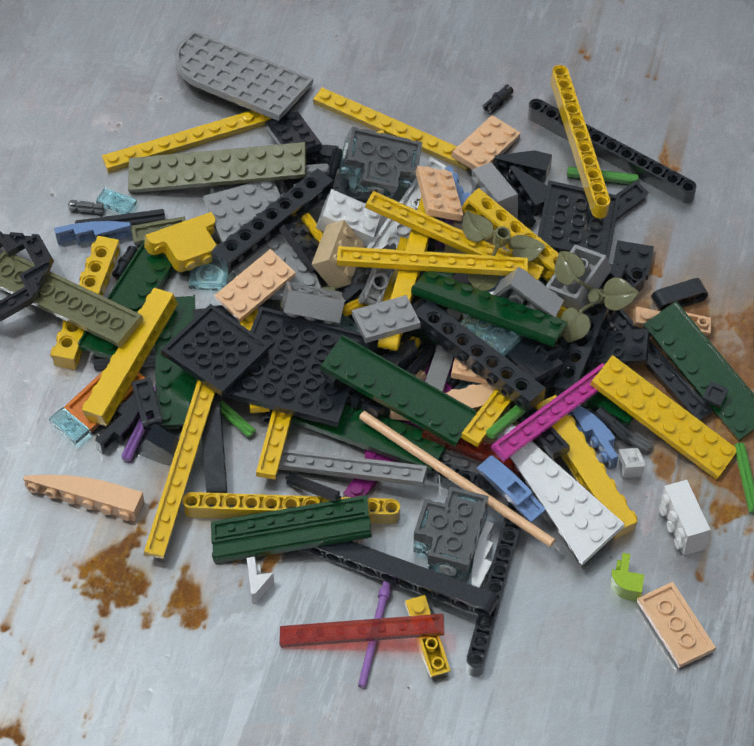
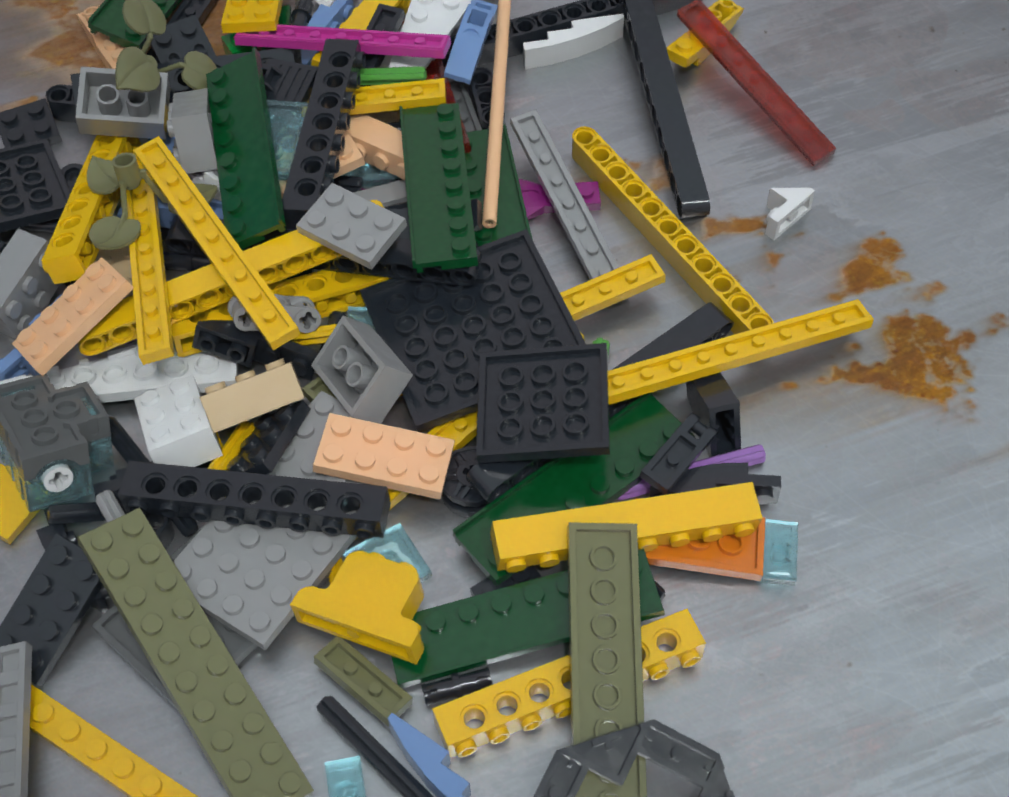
camera: 125 degrees left, 0 degrees up
light nougat slope [23,474,144,522] -> none
dark green plate [211,495,372,564] -> none
black axle [285,473,341,502] -> none
medium lavender bar [358,581,391,688] -> none
dark grey piece [413,487,489,583] -> none
black beam [651,278,708,311] -> none

